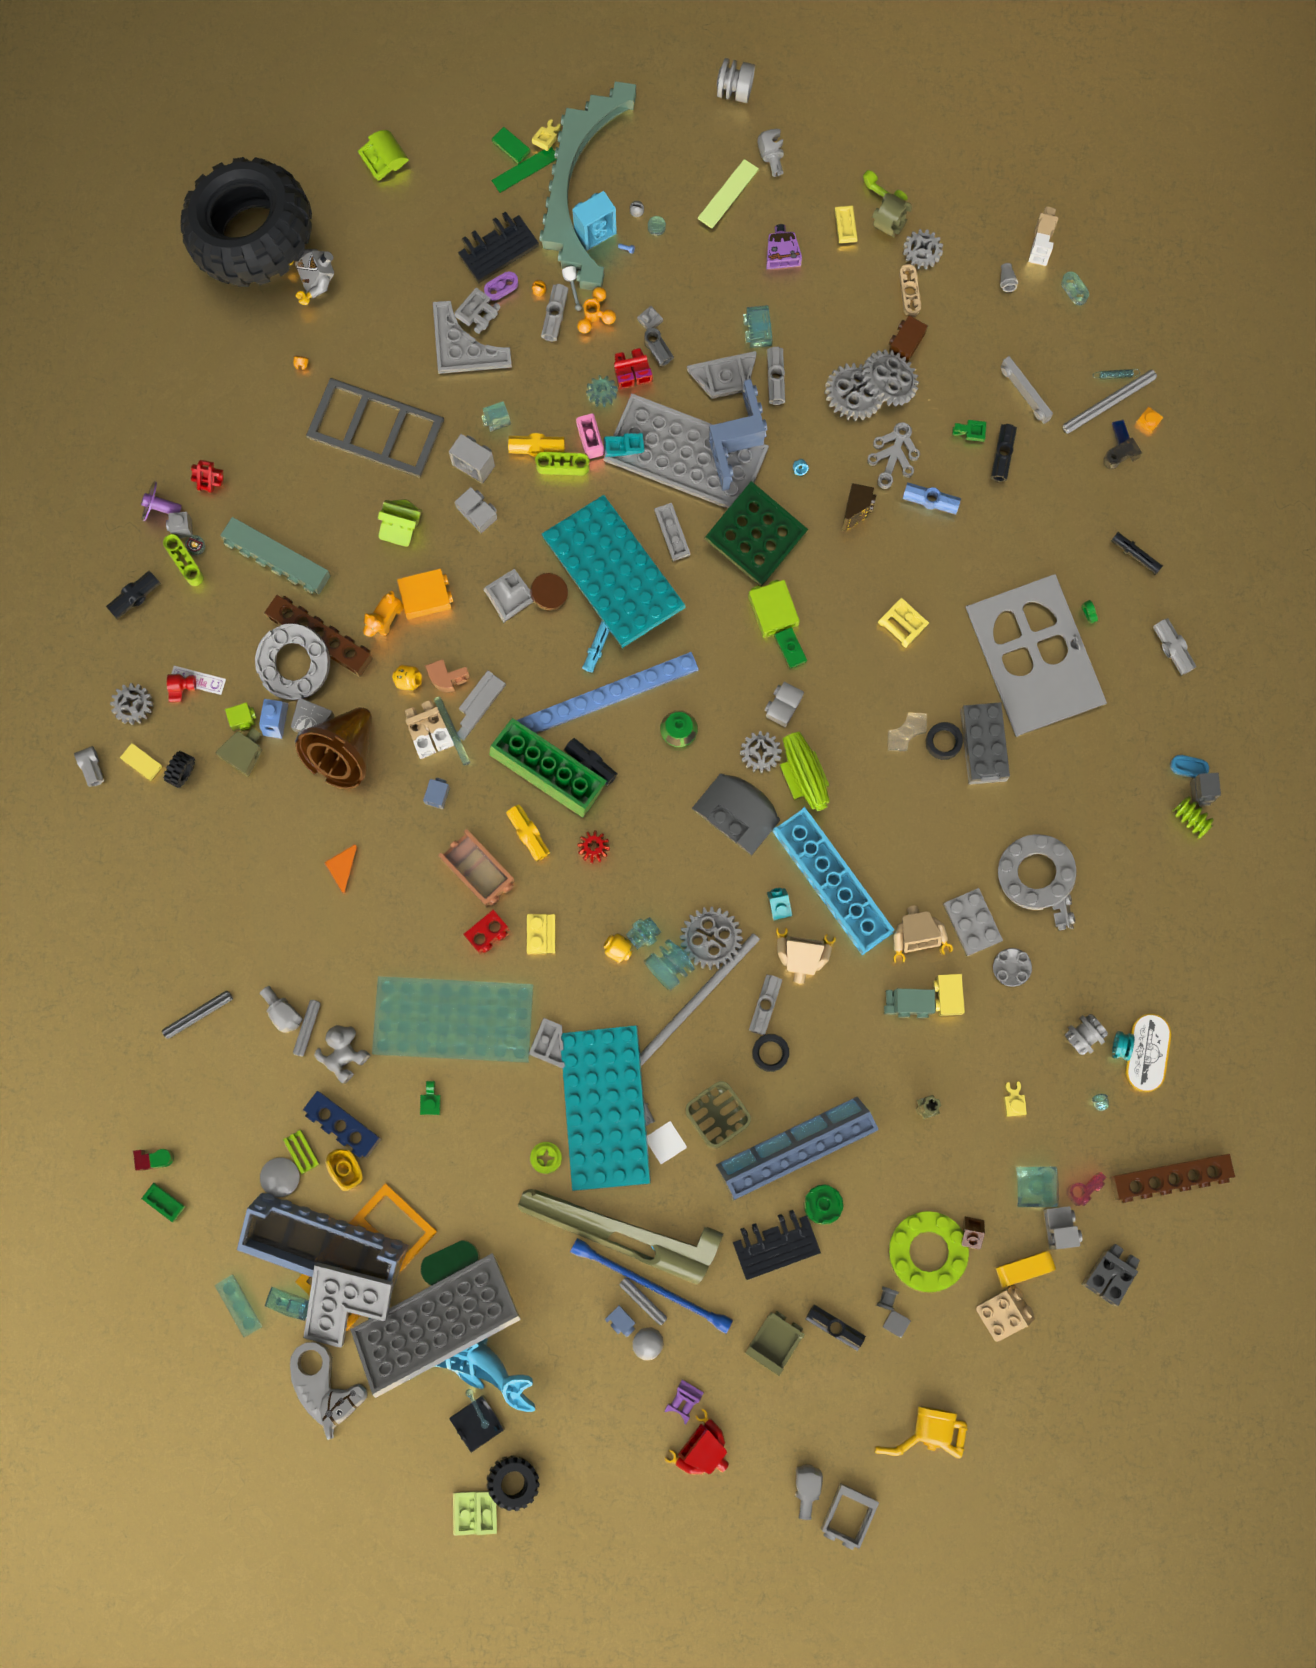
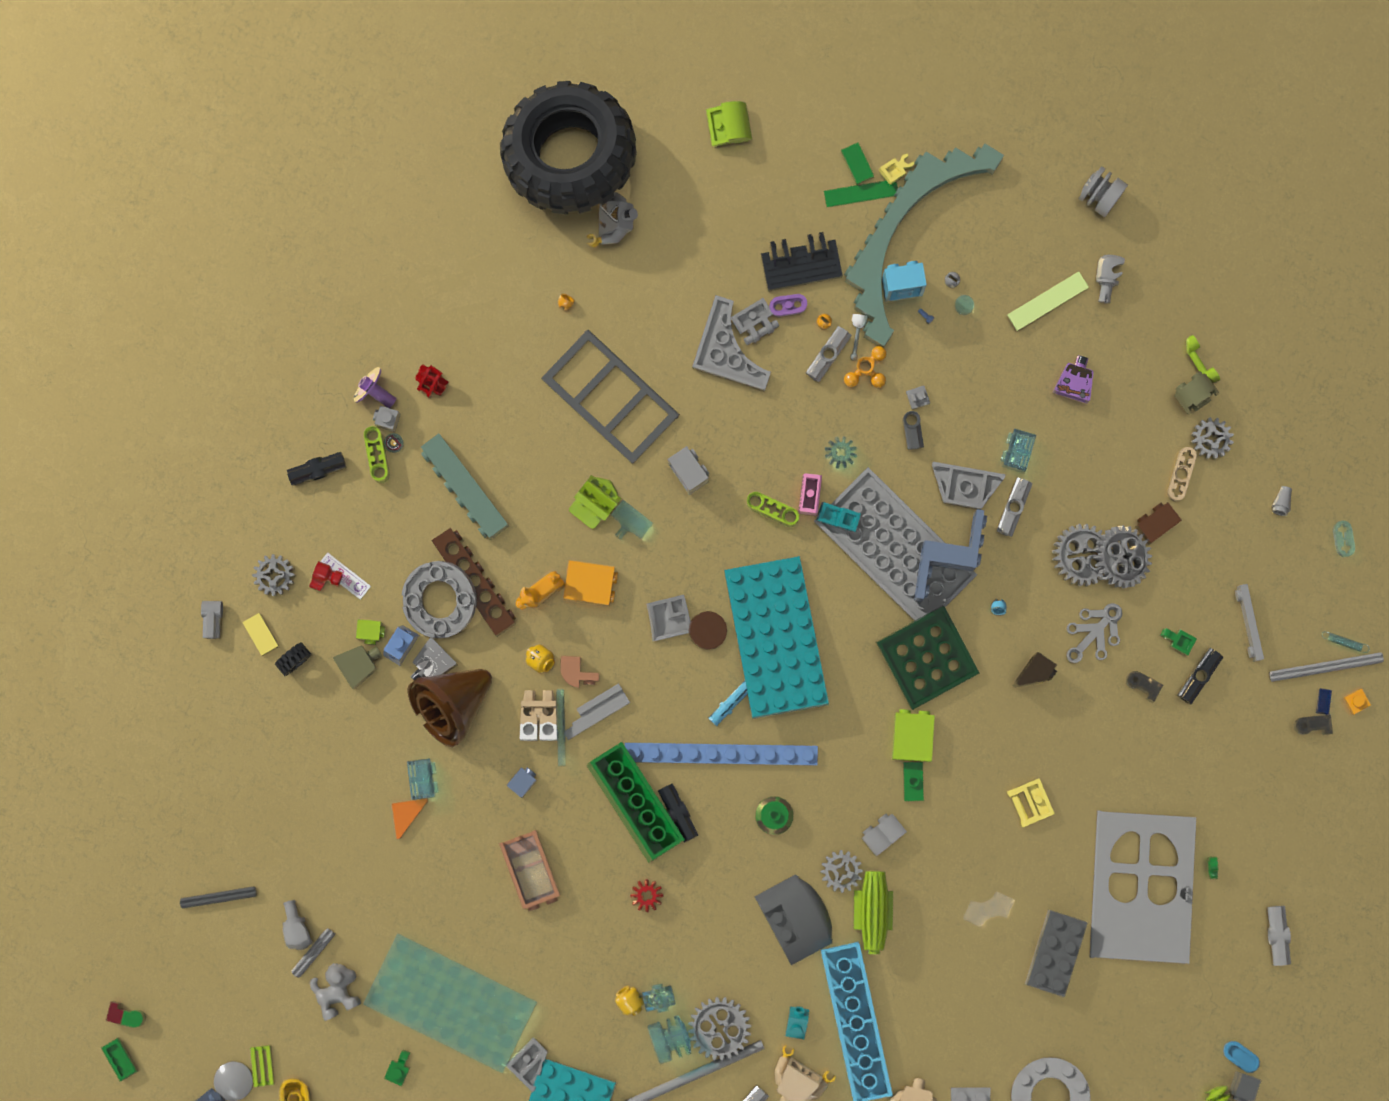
camera: 25 degrees right, 5 degrees up
dark blue brick [303,1091,381,1158] -> none
light grey piece [454,487,497,533] -> none
red brick [463,910,509,954] -> none
clear light blue brick [481,401,511,432] -> none
yellow piece [506,804,550,862] -> none
yellow piece [508,433,565,457] -> none
light yellow plate [527,914,555,954] -> none
red hips [614,348,653,390] -> none
light grey plate [654,503,690,561] -> none
light yellow plate [834,205,857,243] -> none
medium blue piece [902,482,961,515] -> none
black tyre [926,722,963,760] -> none
hips [1028,207,1058,266] -> none
black pin [1111,531,1163,575] -> none
none -> clear light blue brick [407,758,439,800]
none -> clear light blue plate [611,500,653,540]
none -> clear smoke leg [1126,671,1163,703]

